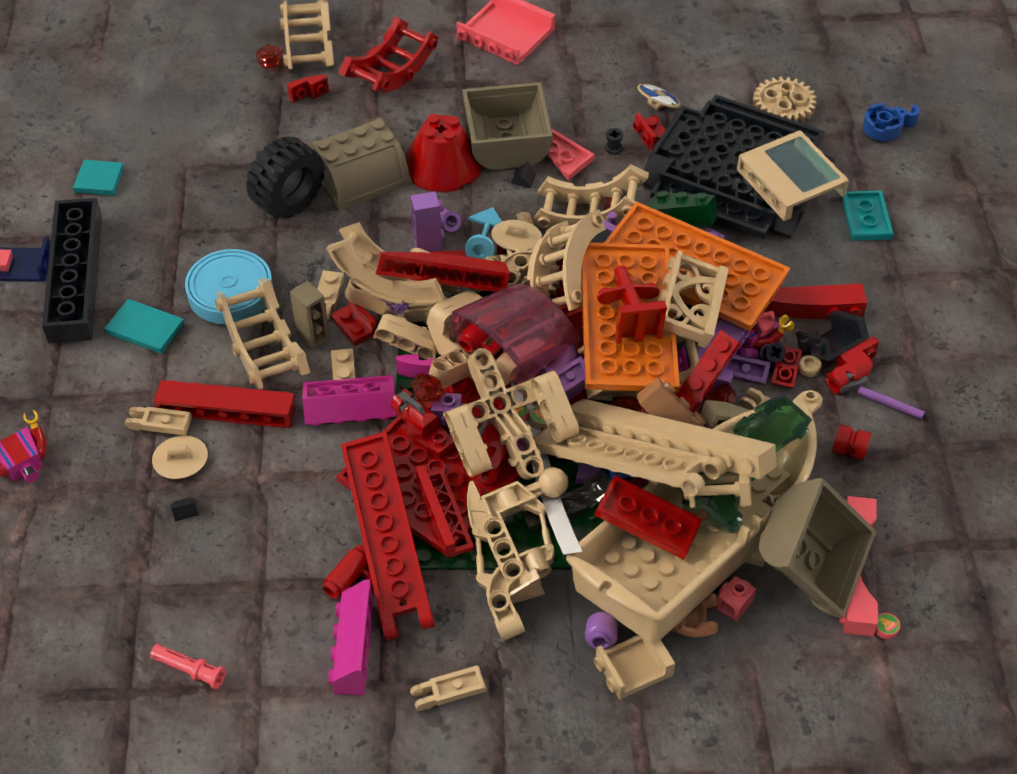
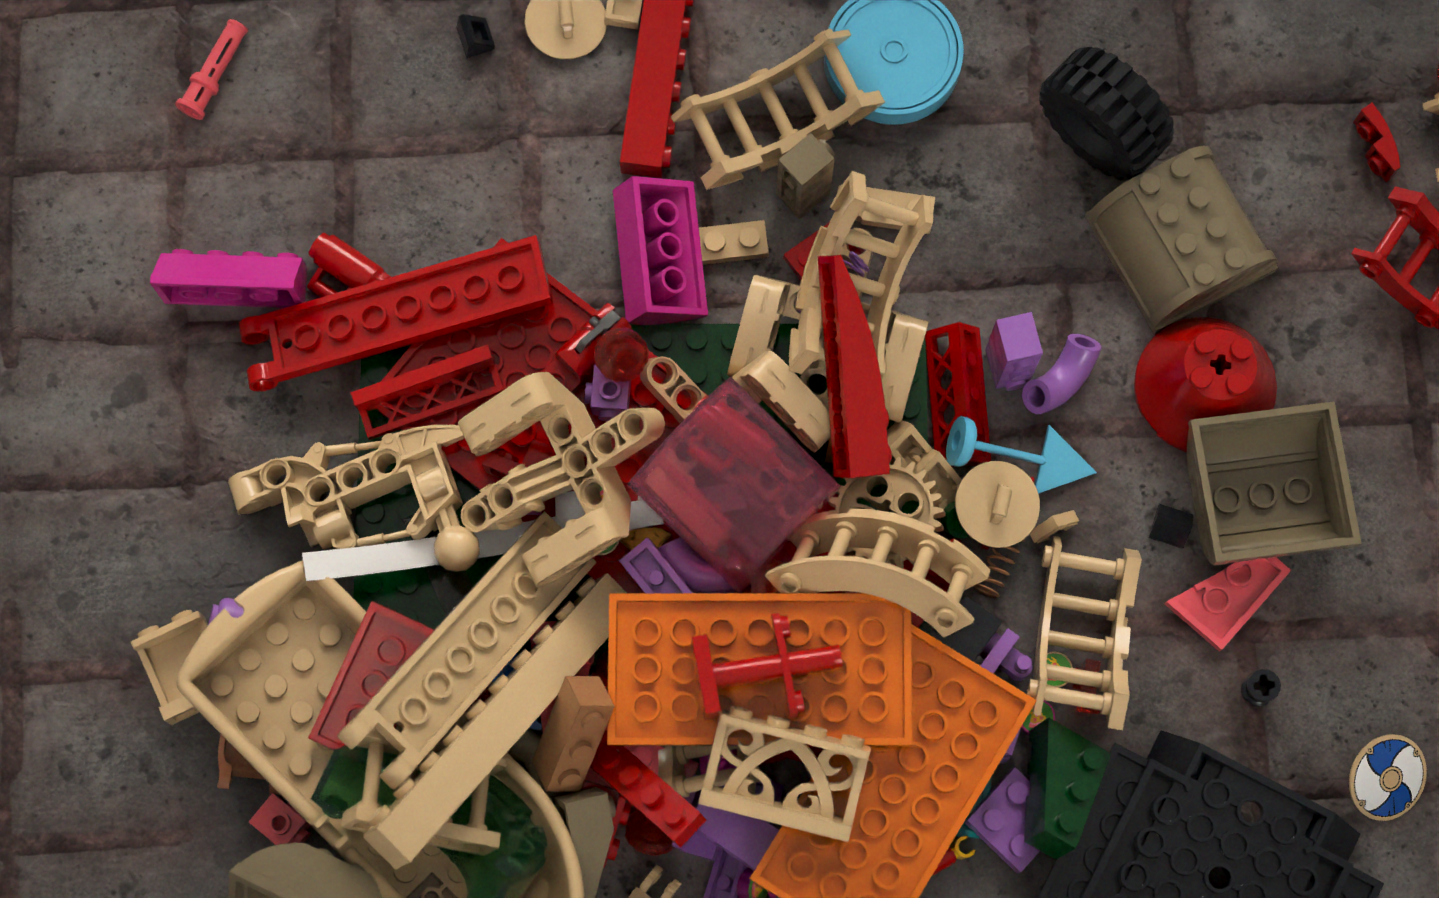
camera: 90 degrees right, 25 degrees up
dark pink slope [396,354,434,380] -> none
tan hinge [410,665,486,711] -> none
red bracket [633,113,666,151] -> none

